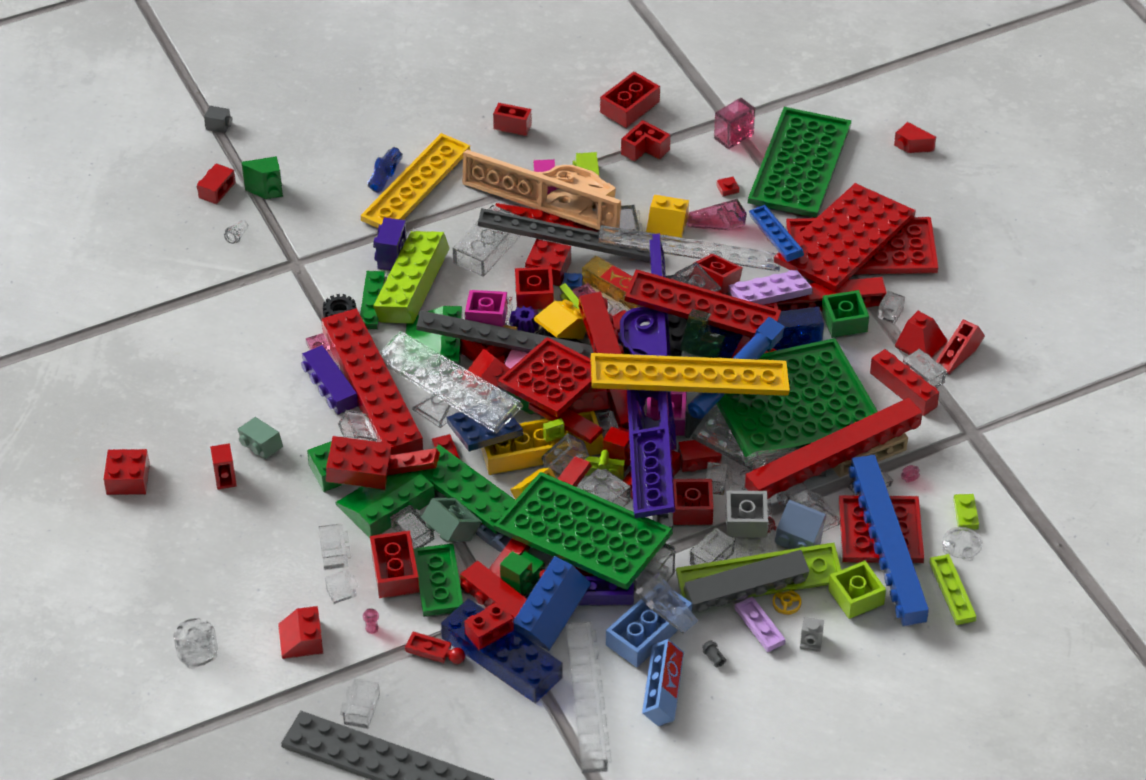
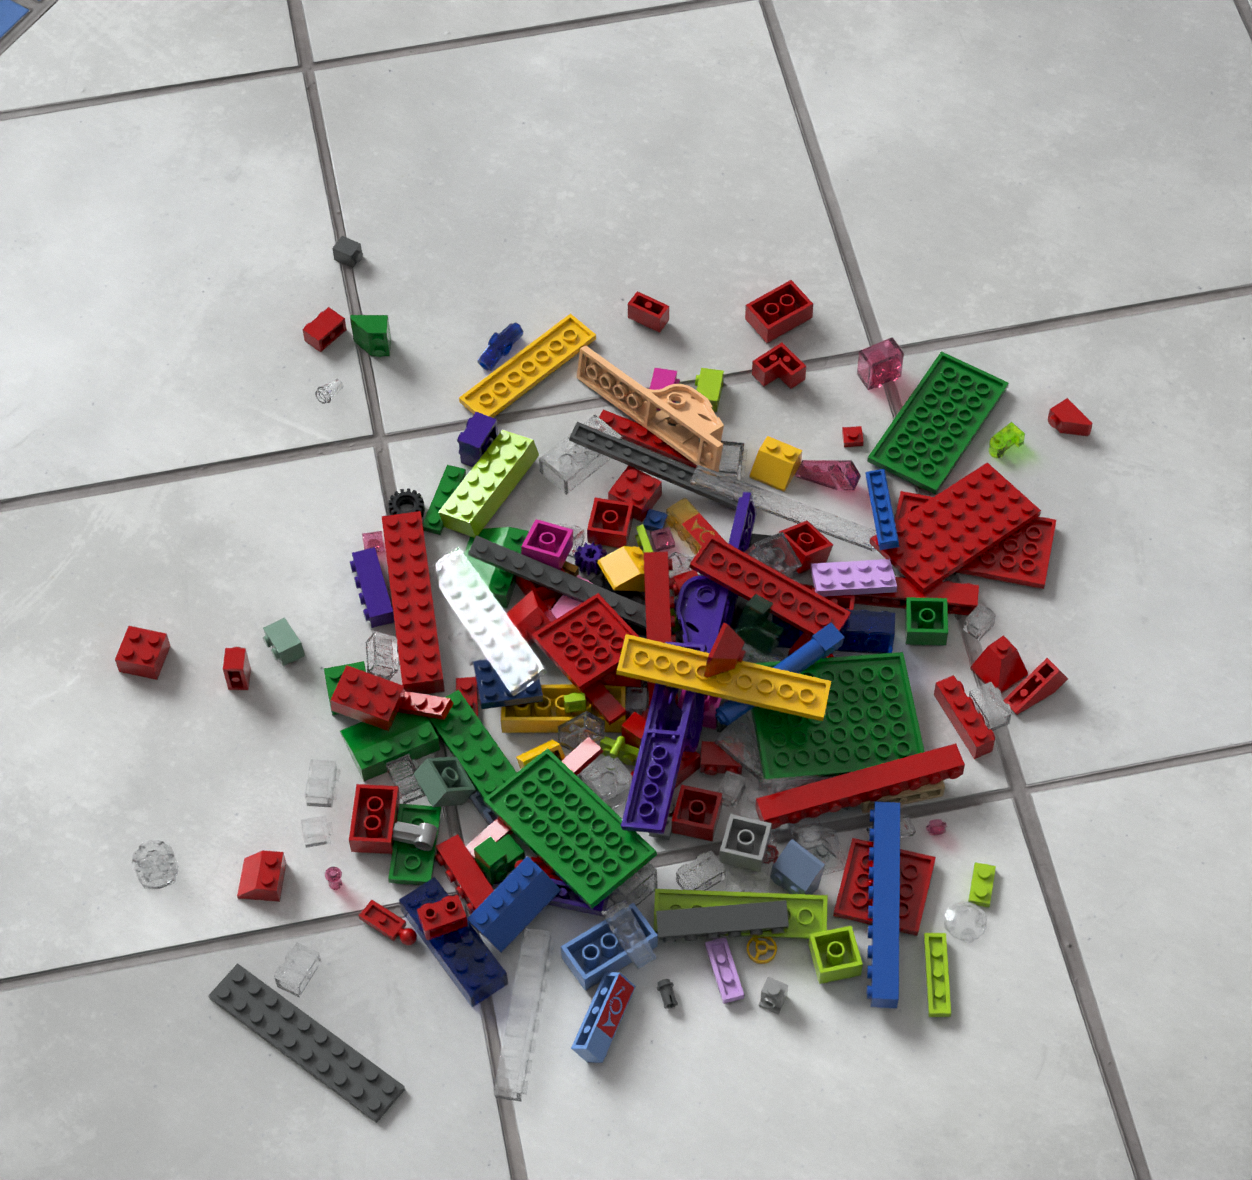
camera: 15 degrees right, 10 degrees up
none -> light grey piece [393,821,438,851]
none -> red slope [704,623,746,678]
none -> clear neon green leg [988,422,1025,458]

